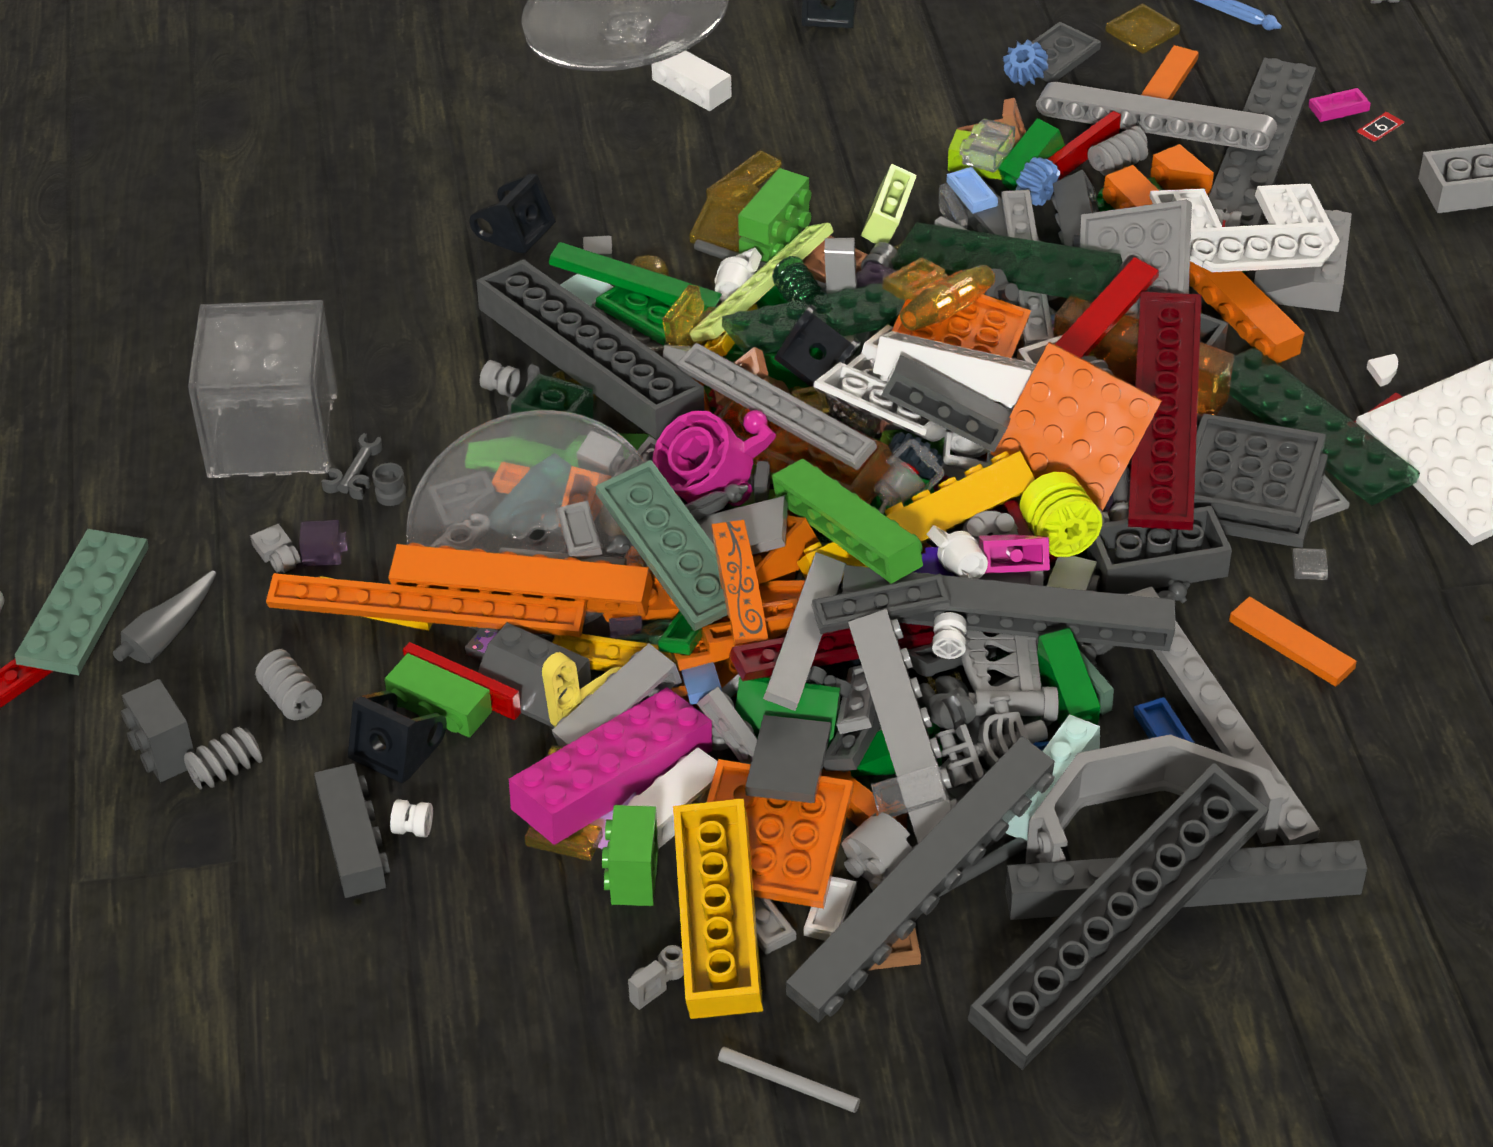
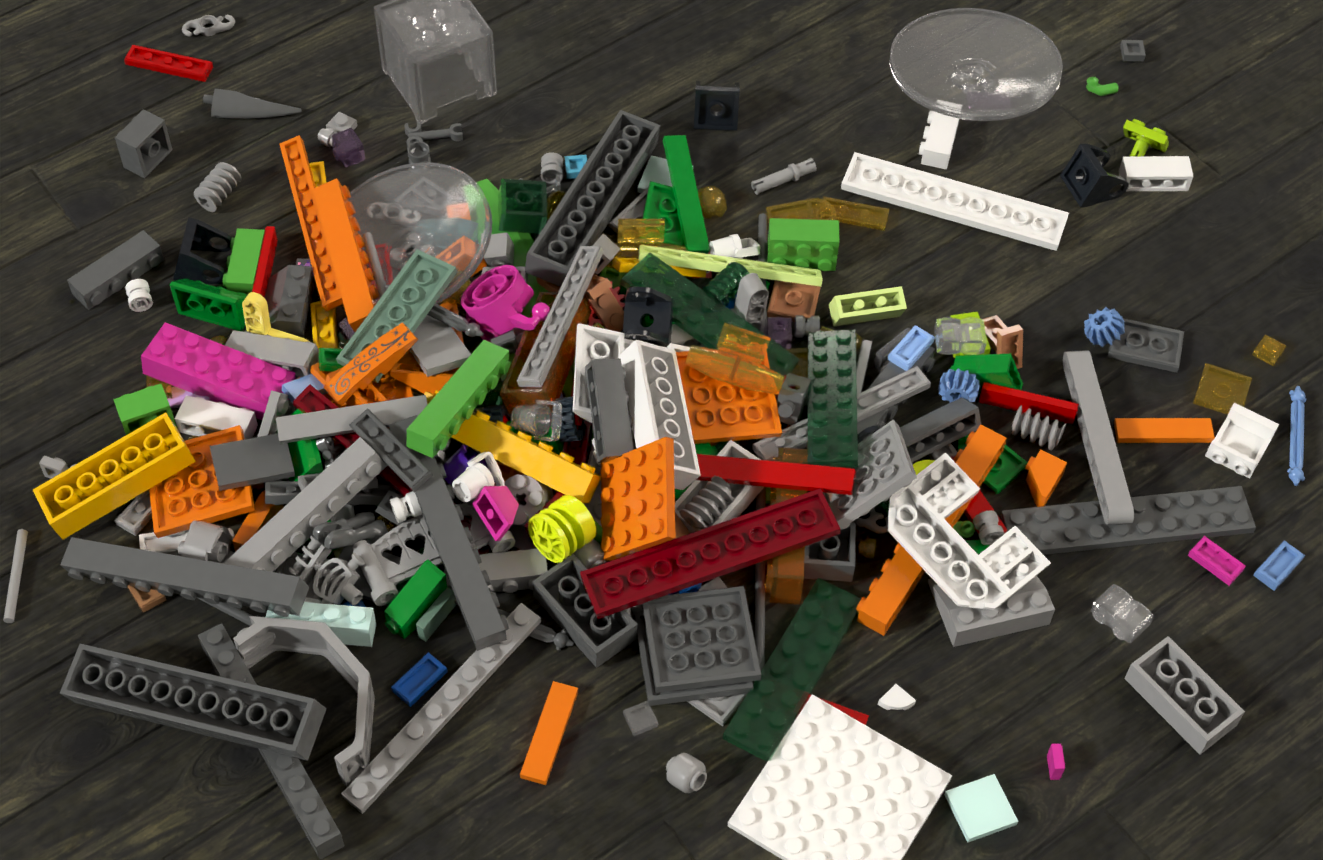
camera: 60 degrees right, 10 degrees up
sand green plate [15,529,148,675] -> none
light grey piece [184,727,263,790] -> none
light grey tile [557,500,602,560] -> none
light grey tile [583,236,612,258] -> none
clear tile [871,764,948,817] -> none
sticker [1356,112,1404,142] -> none
none -> green slope [170,279,247,331]
none -> medium azure plate [564,155,587,179]
none -> light grey head [666,753,707,793]
none -> light grey pin [751,158,817,195]
none -> white plate [841,152,1069,251]
none -> clear brick [1091,584,1153,643]
none -> white panel [1205,403,1279,478]
none -> medium blue tile [1253,541,1305,591]

